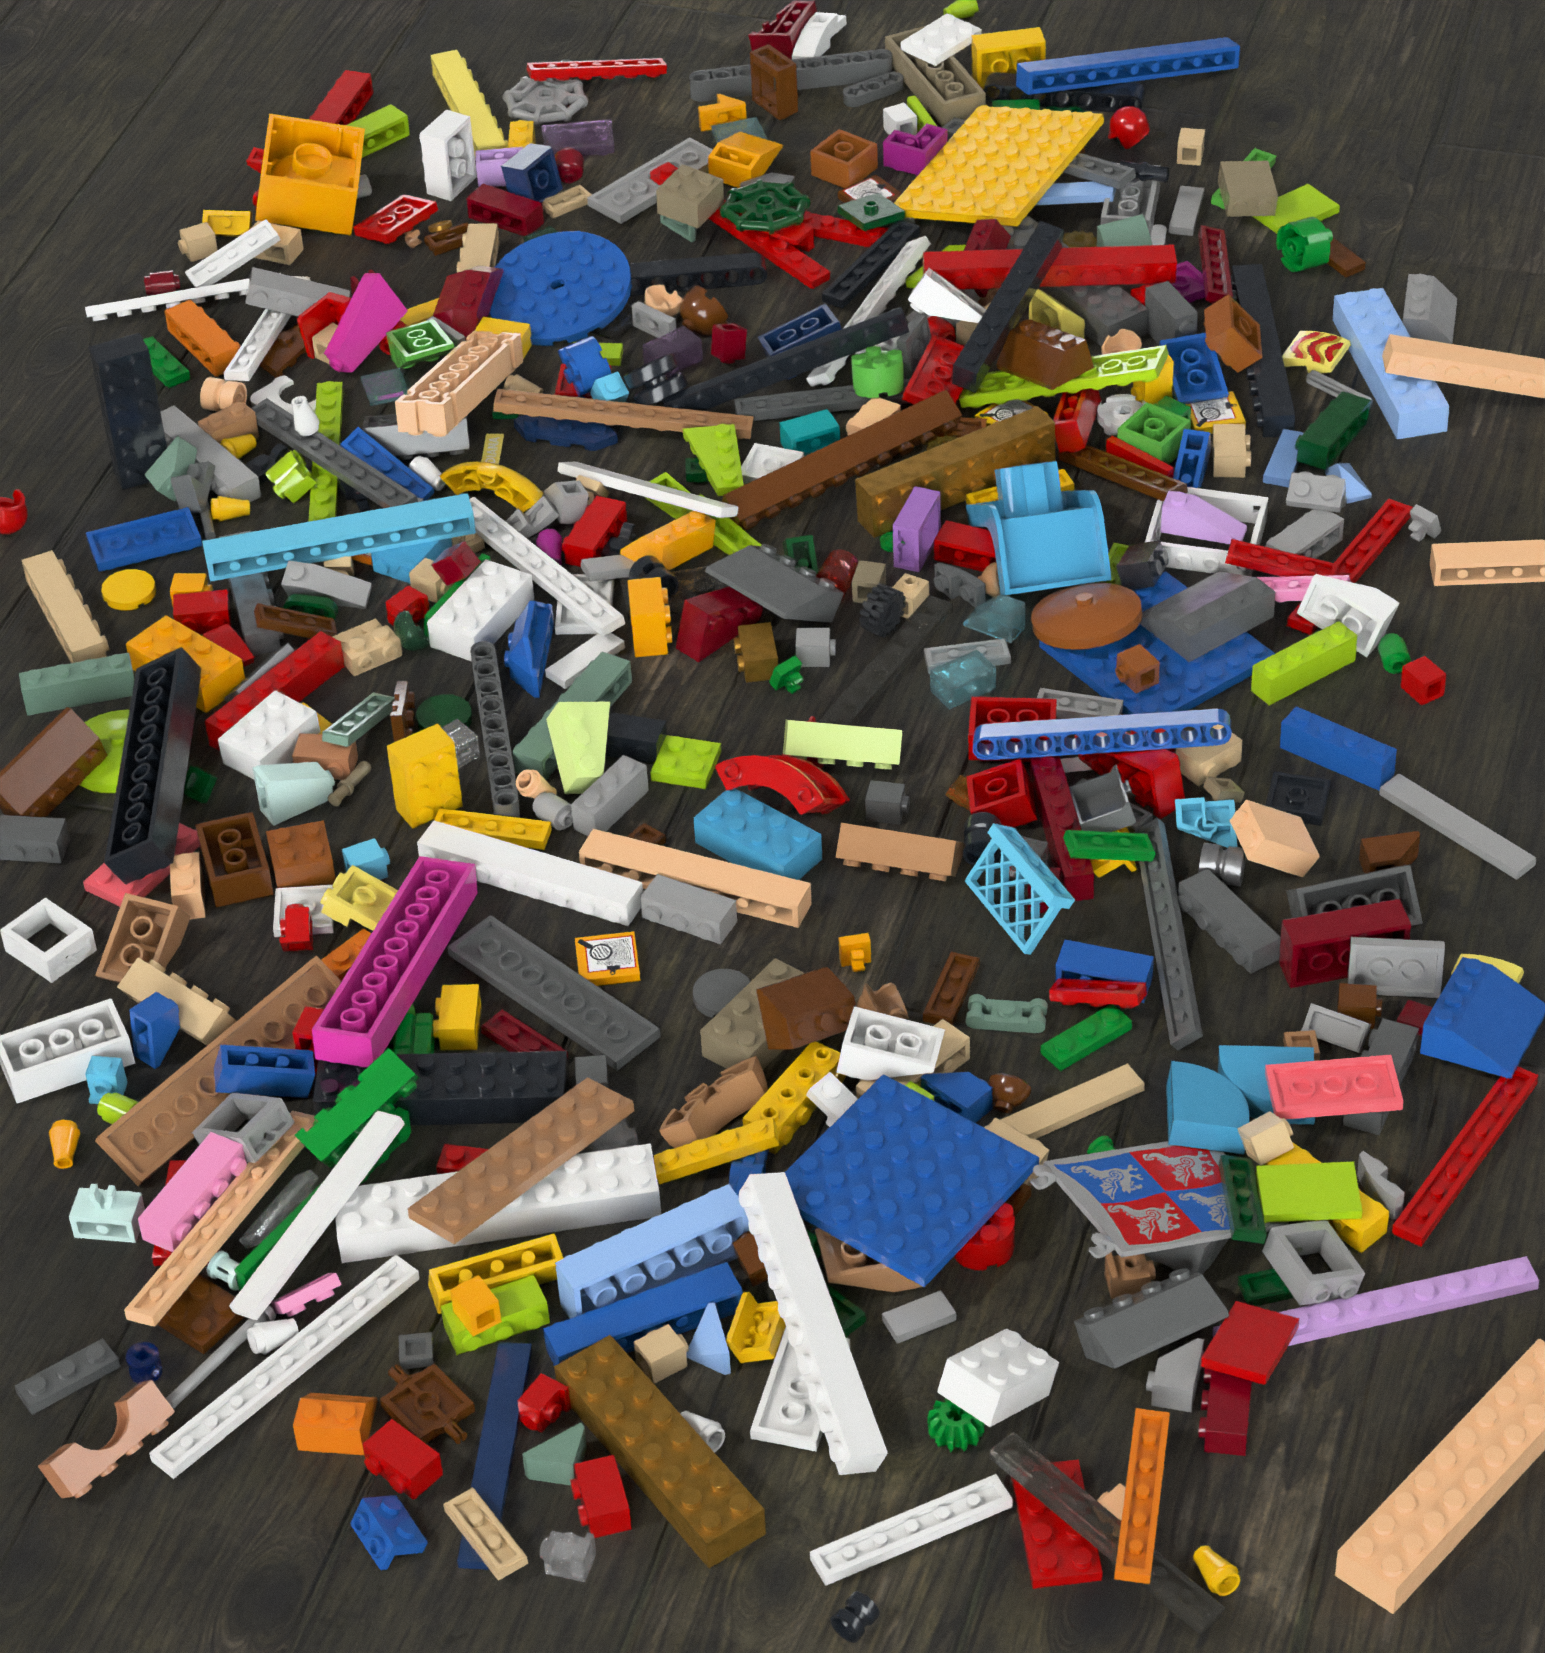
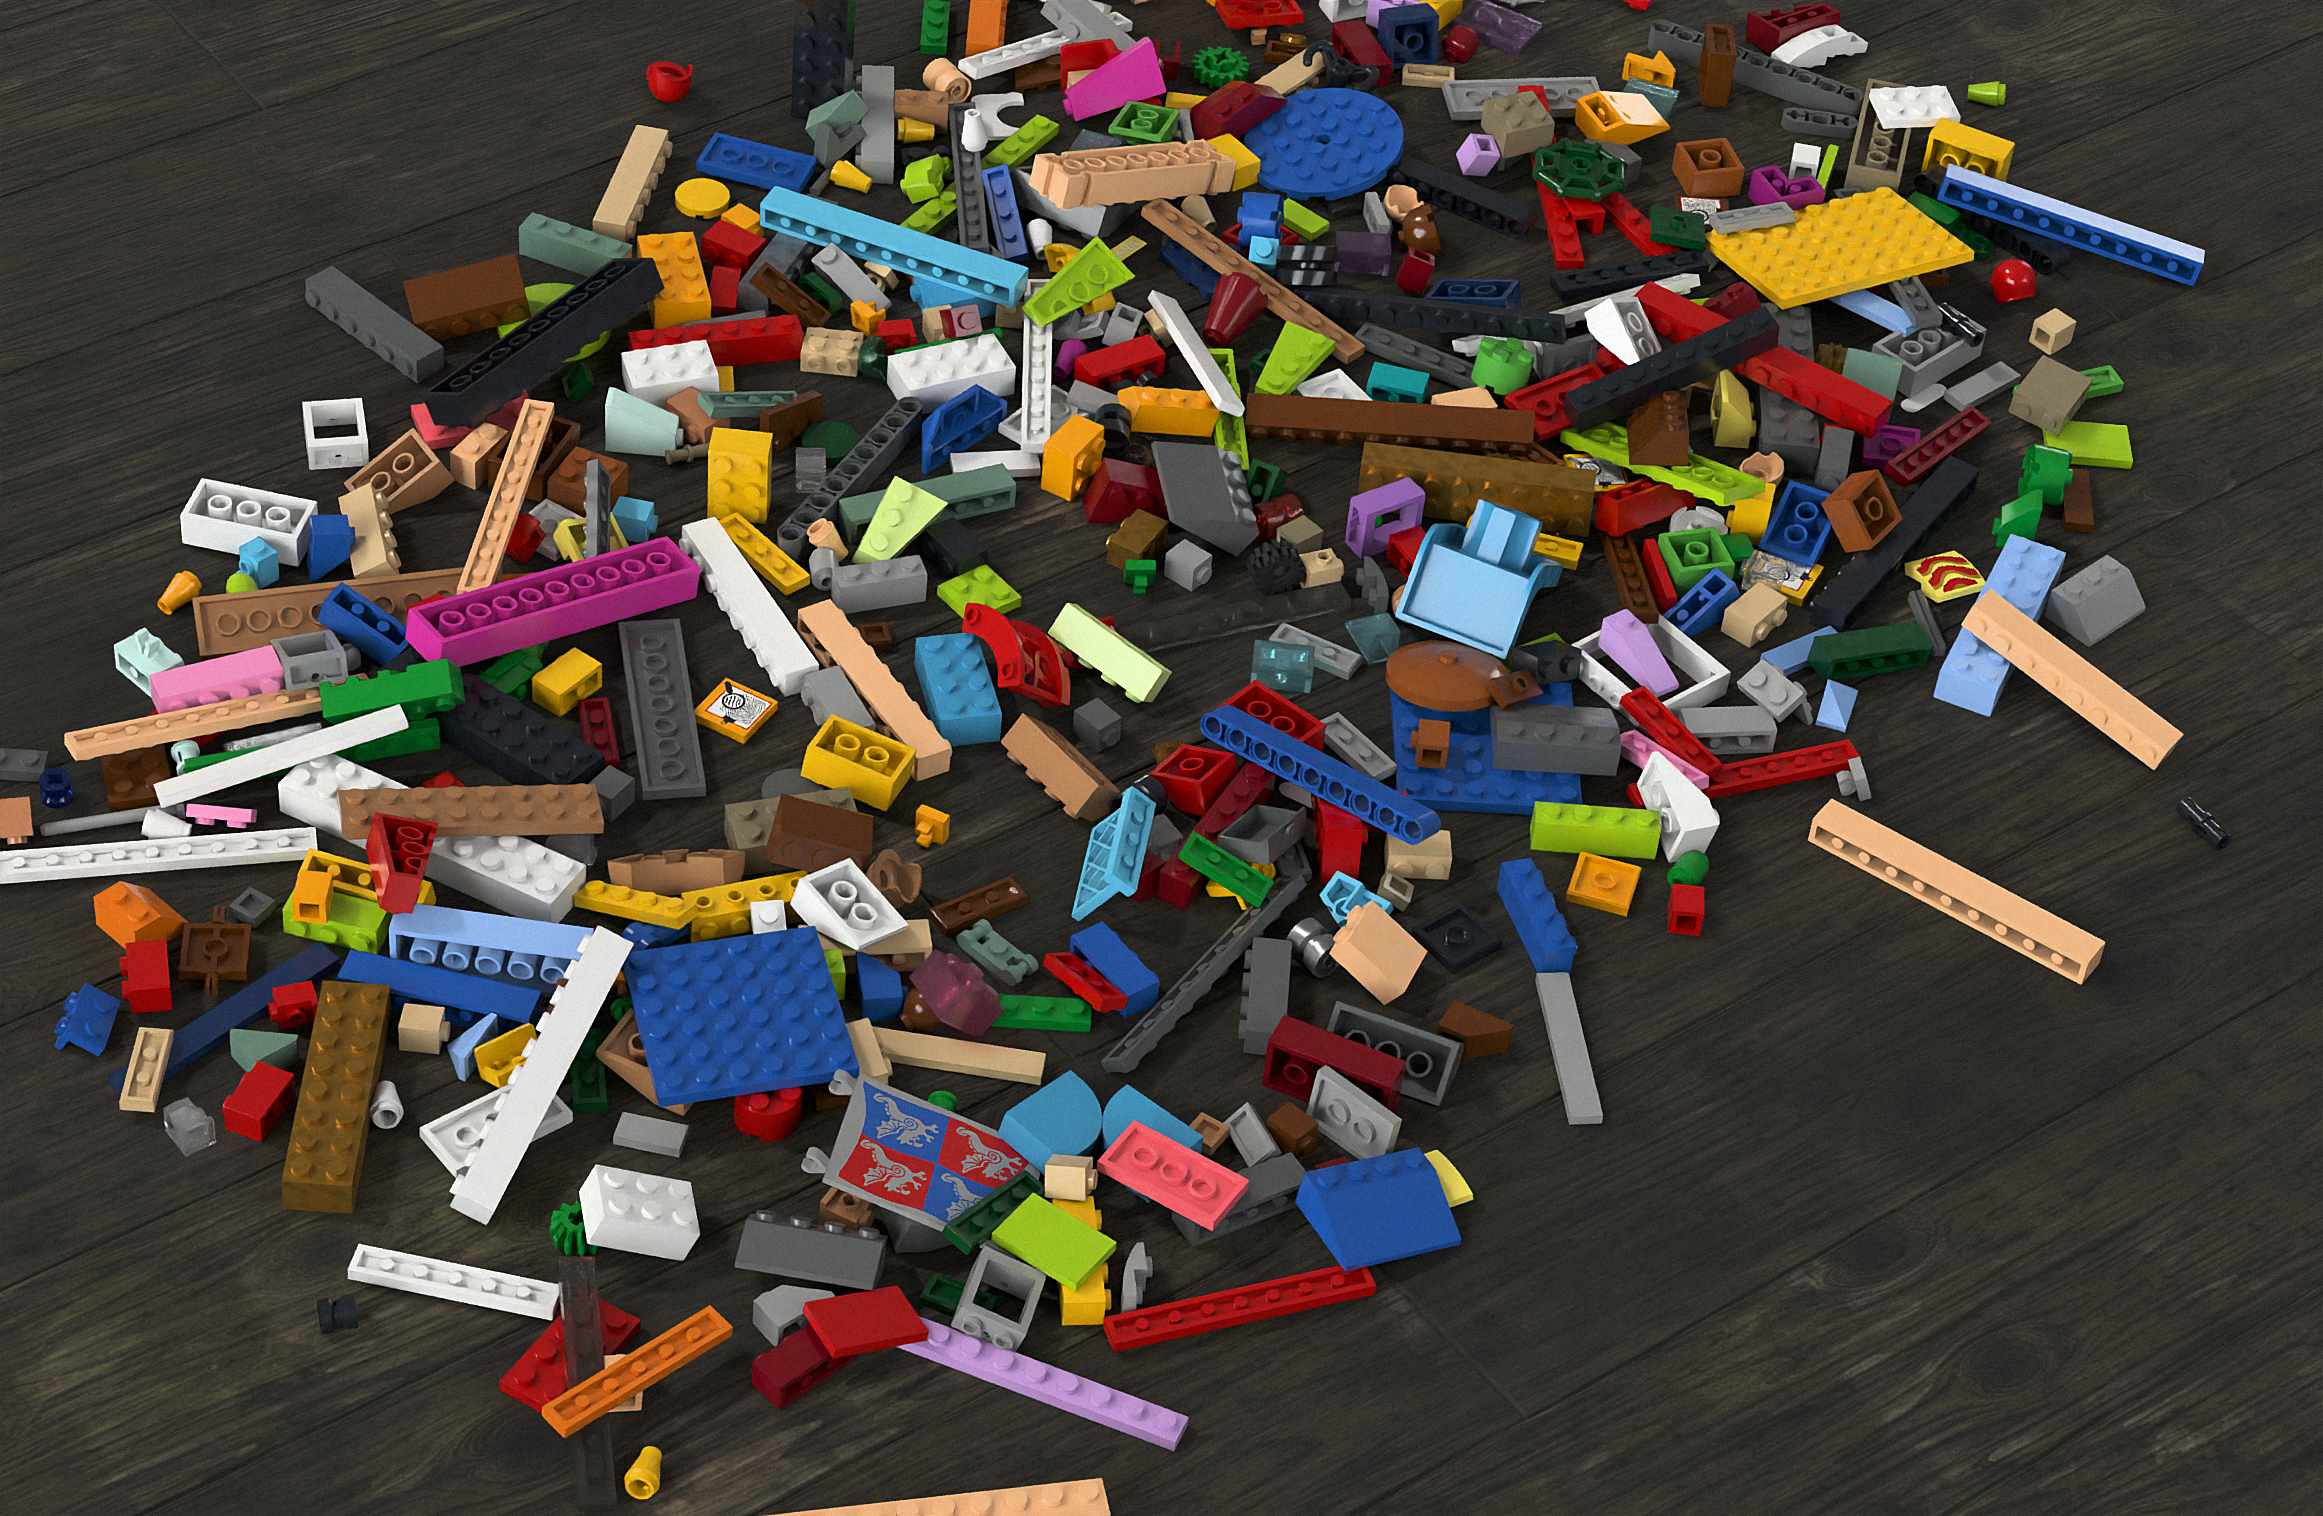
camera: 30 degrees right, 0 degrees up
none -> red wedge [365,812,439,914]
none -> light nougat plate [457,399,554,595]
none -> dark grey plate [583,459,611,559]
none -> yellow brick [800,714,917,811]
none -> light orange tile [850,299,886,339]
none -> clear pink brick [909,949,1005,1038]
none -> lime wing [1021,236,1135,329]
none -> green gear [1191,46,1249,89]
none -> dark red cone [1202,272,1268,349]
none -> black piece [1303,40,1380,92]
none -> lavender brick [1456,133,1500,176]
none -> reddish brown plate [1486,669,1544,709]
none -> light orange tile [1565,851,1642,917]
none -> light grey tile [1709,202,1795,235]
none -> clear brick [1739,549,1788,592]
none -> green slope [1992,489,2043,548]

